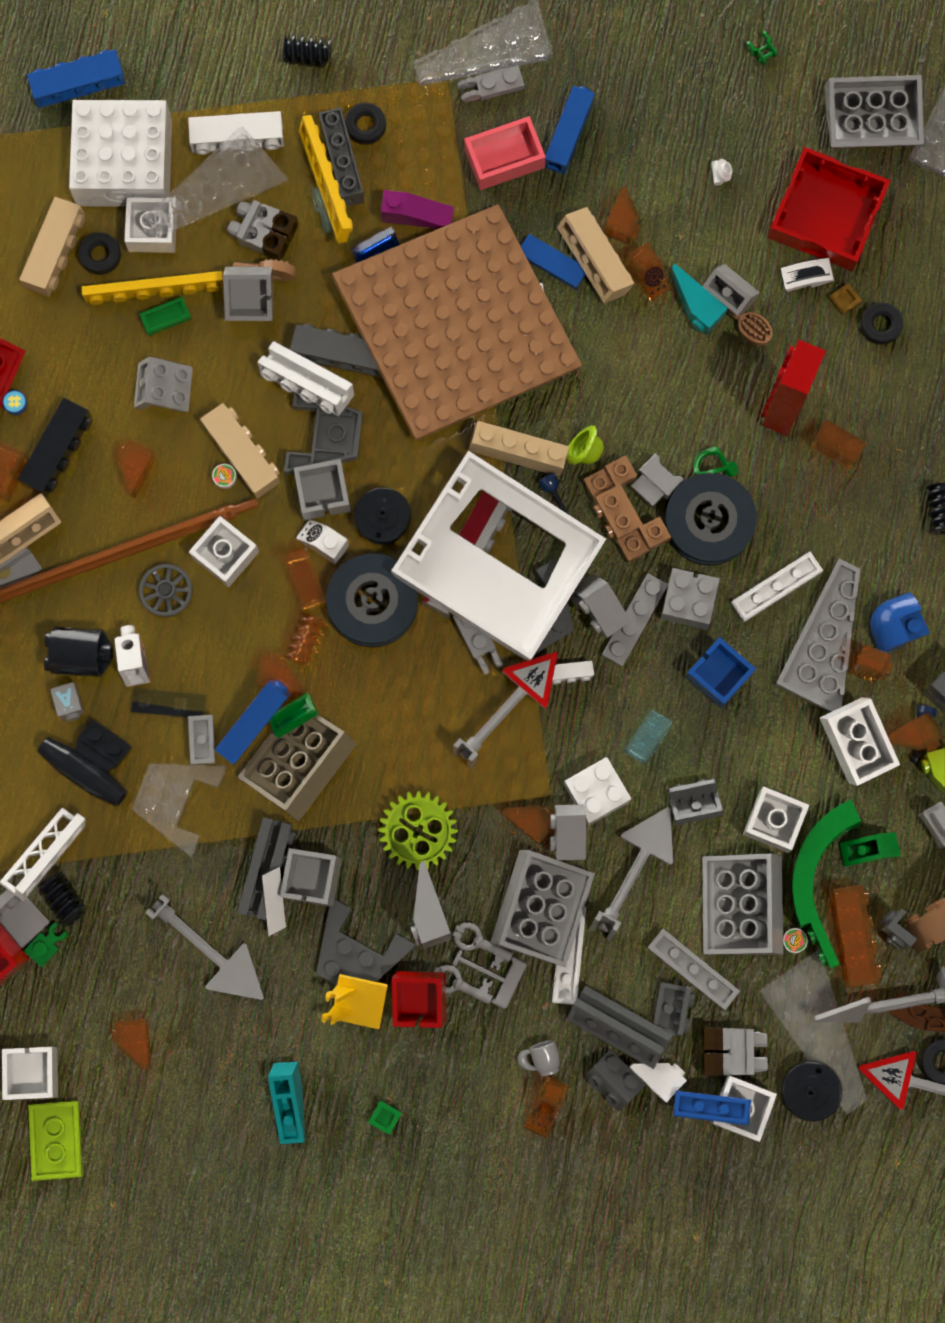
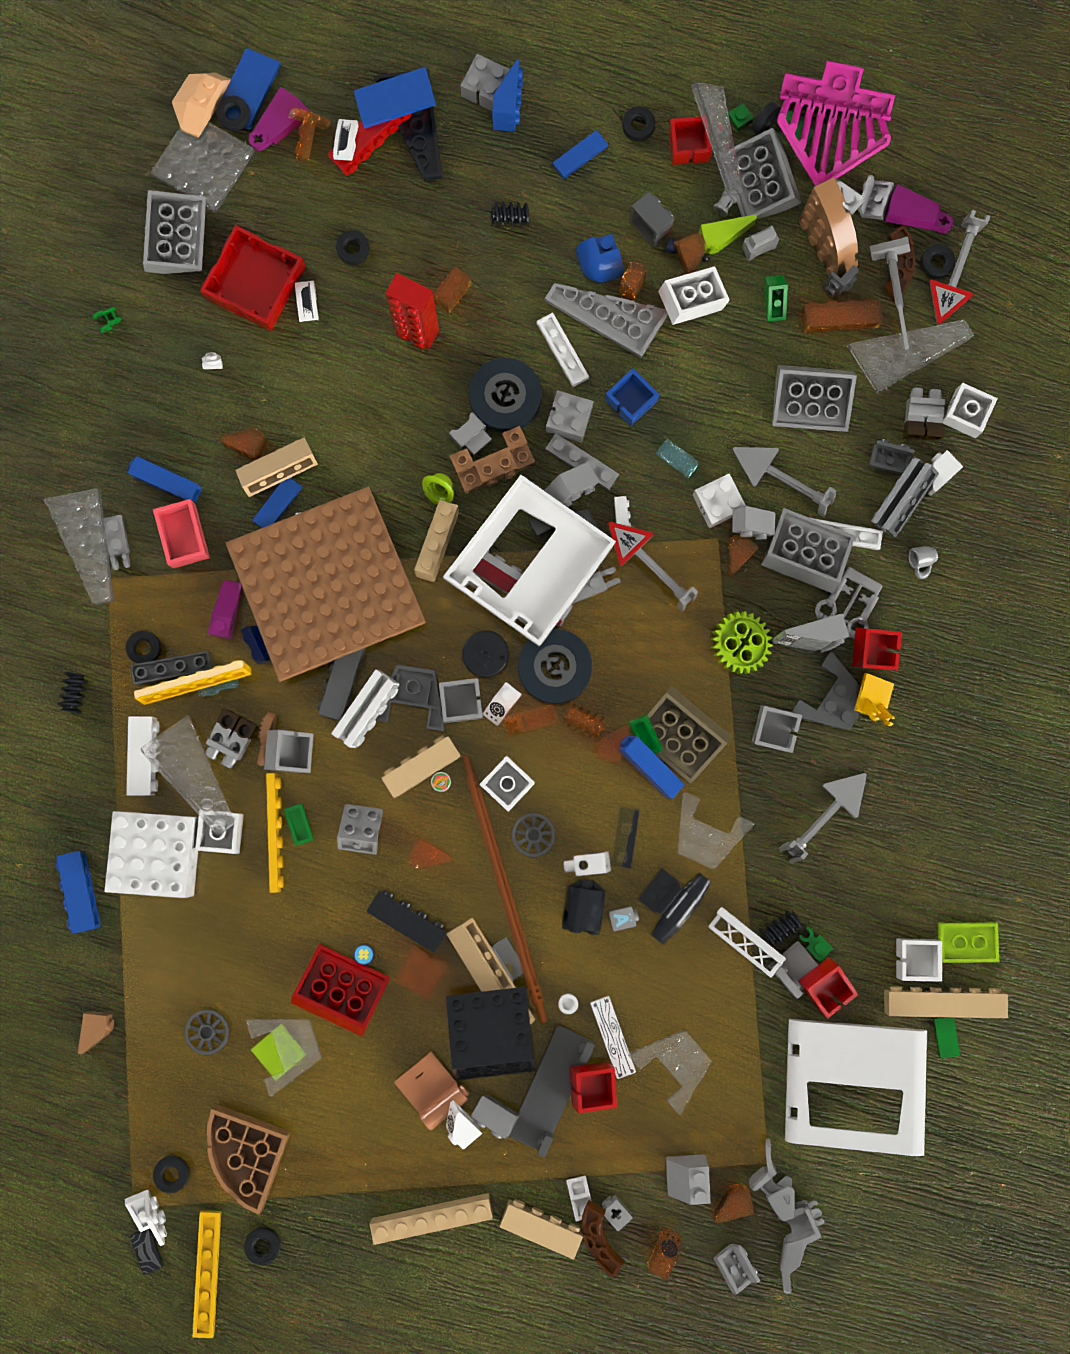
camera: 90 degrees left, 5 degrees up
tan brick [19,197,85,297] -> none
black tyre [79,232,121,275] -> none
clear orange slope [112,1019,152,1070] -> none
light grey plate [188,715,216,766] -> none
dark grey brick [237,817,296,920] -> none
white sticker [262,867,286,936] -> none
teal slope [268,1061,305,1144] -> none
green plate [368,1101,402,1135] -> none
clear orange slope [524,1076,569,1138] -> none
dark blue hinge [538,473,569,515] -> none
dark grey bracket [584,1049,645,1111] -> none
clear orange slope [626,242,671,301] -> none
light grey plate [647,929,740,1011] -> none
dark grey bracket [668,779,723,825] -> none
teal slope [670,264,728,335] -> none
blue tile [673,1091,752,1126] -> none
green piece [693,447,738,477] -> none
light grey brick [702,264,760,316] -> none
medium nougat piece [722,303,773,346] -> none
white brick [743,787,809,853] -> none
black wheel [782,1060,843,1122] -> none
tile [783,928,808,953] -> none
green arch [792,799,861,971] -> none
pearl gold tile [829,283,862,316] -> none

